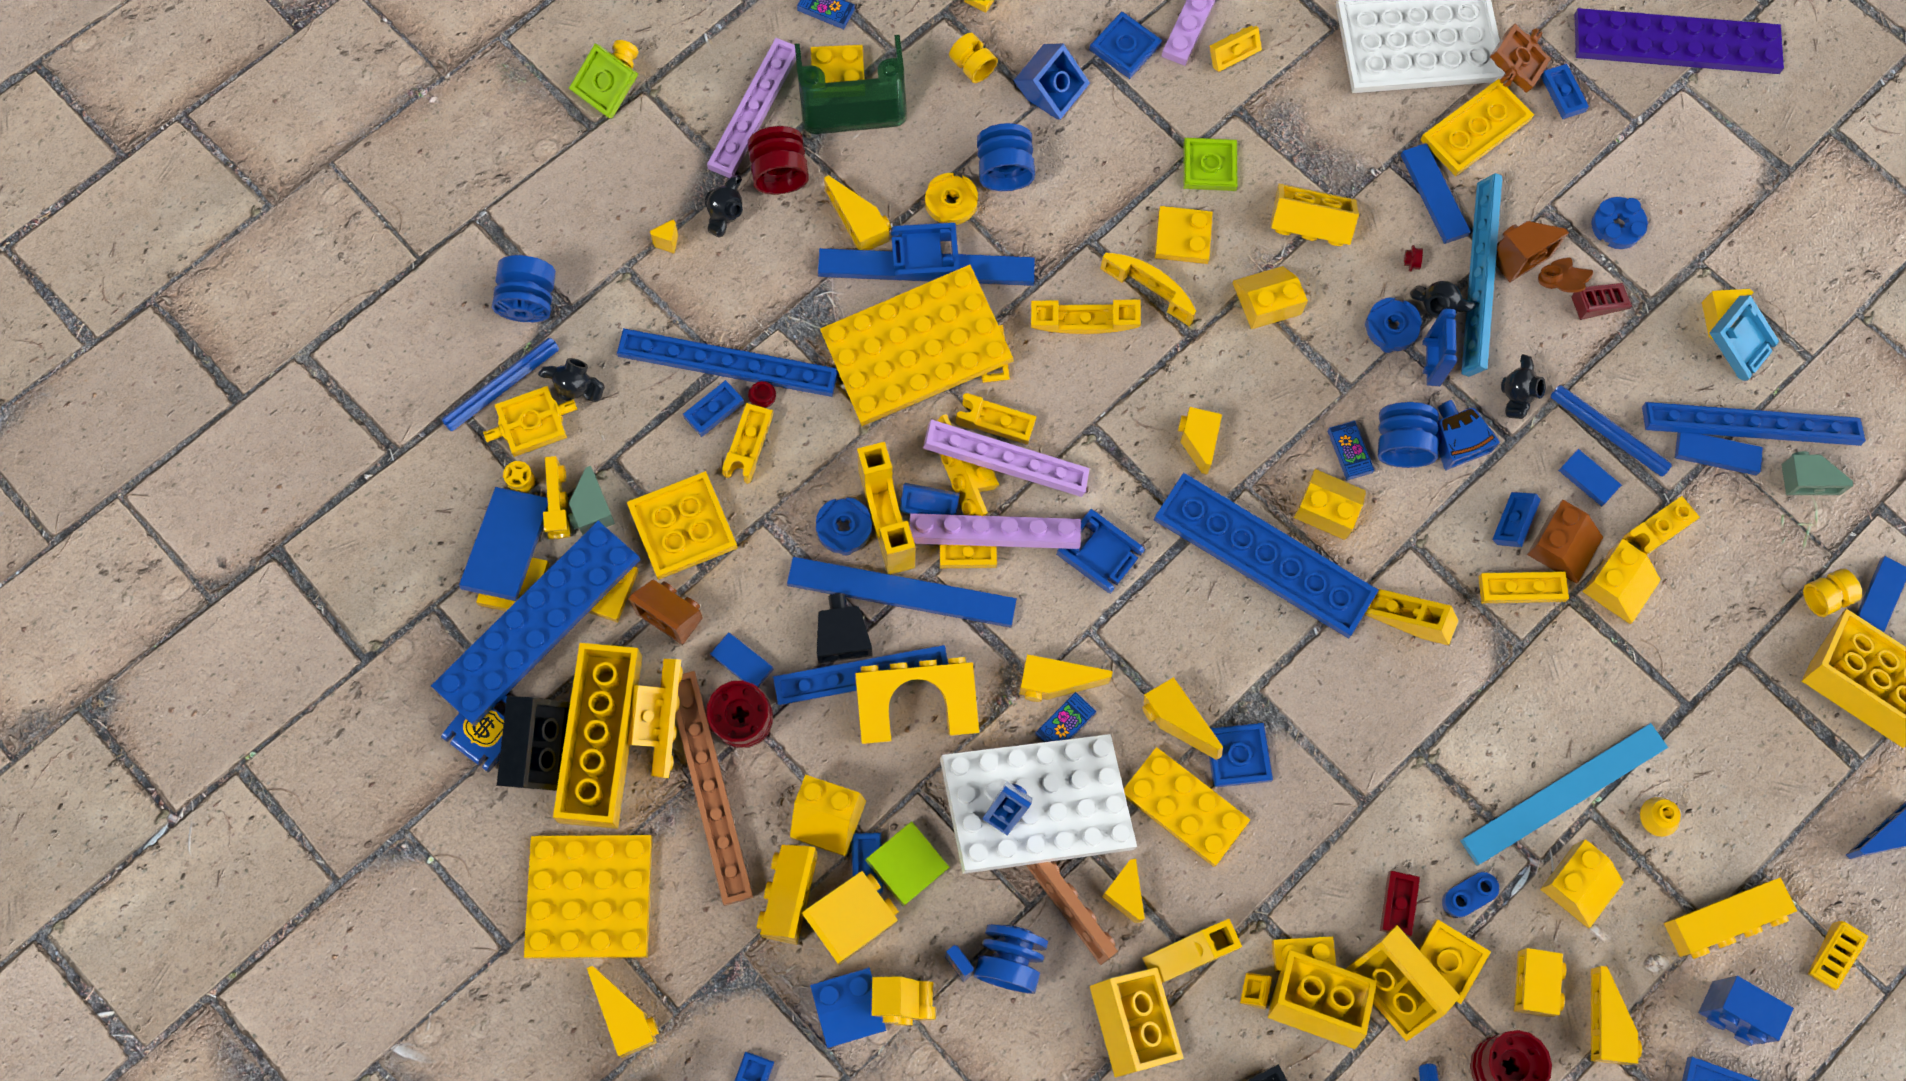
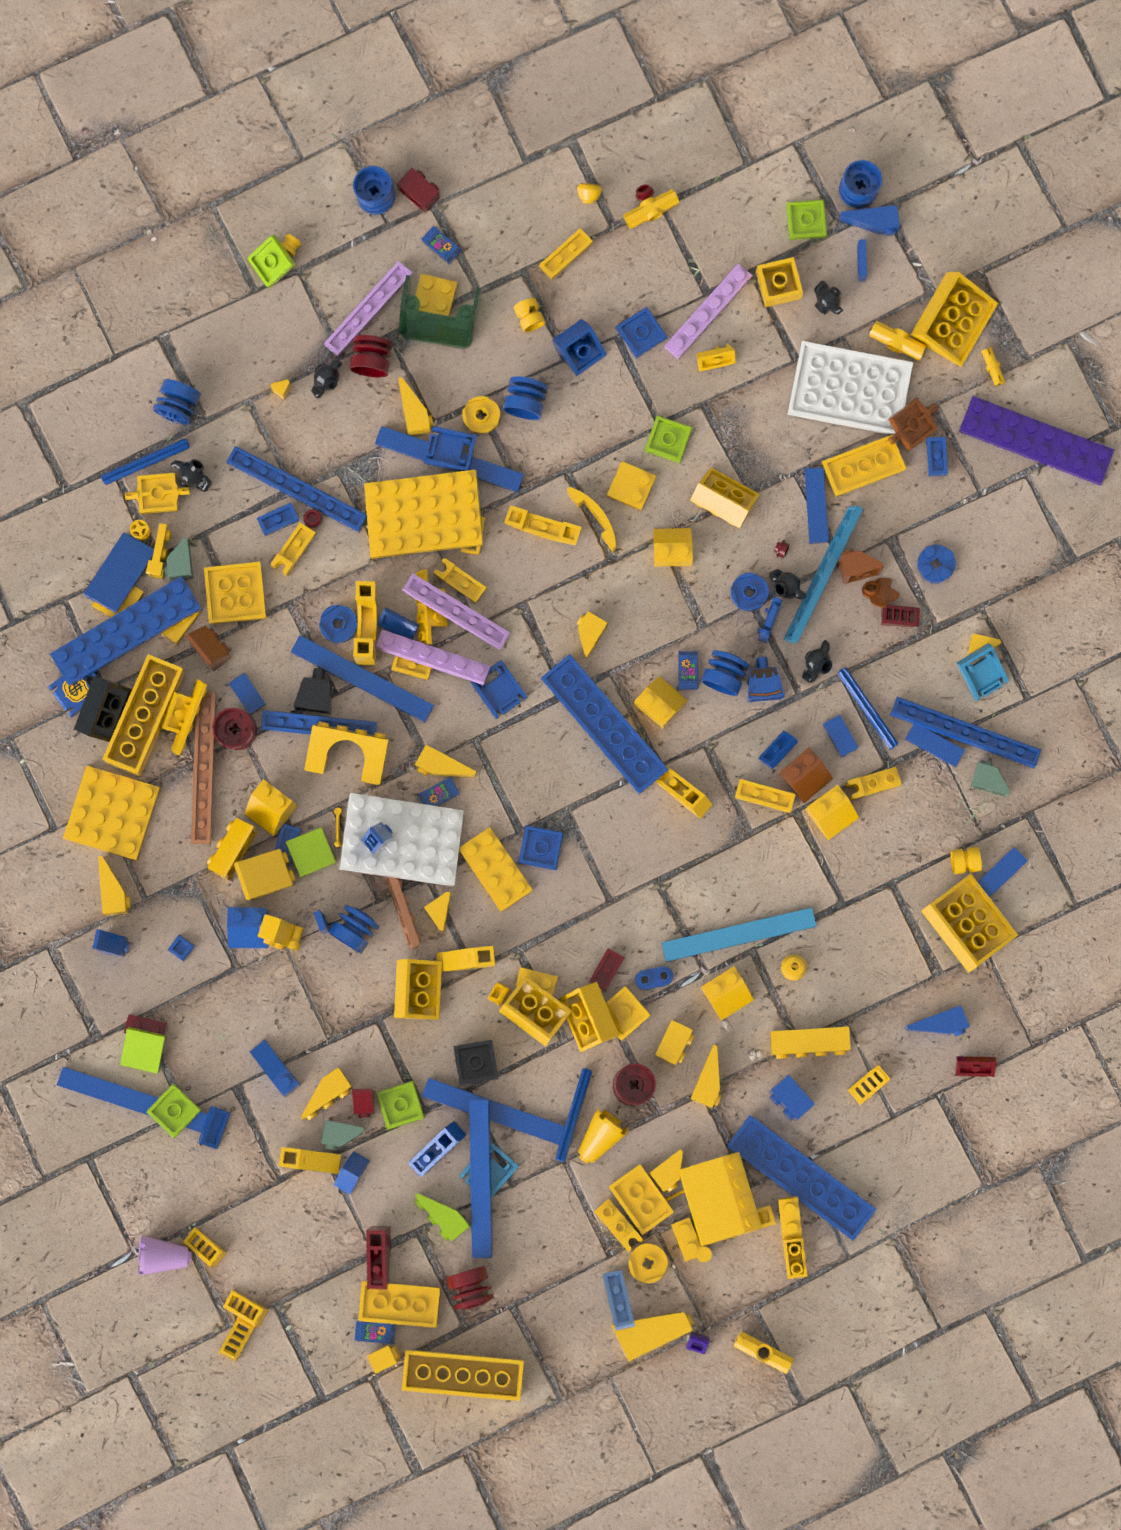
camera: 25 degrees right, 10 degrees up
yellow slope [1142,677,1223,760] -> none
none -> yellow hinge [334,808,342,847]

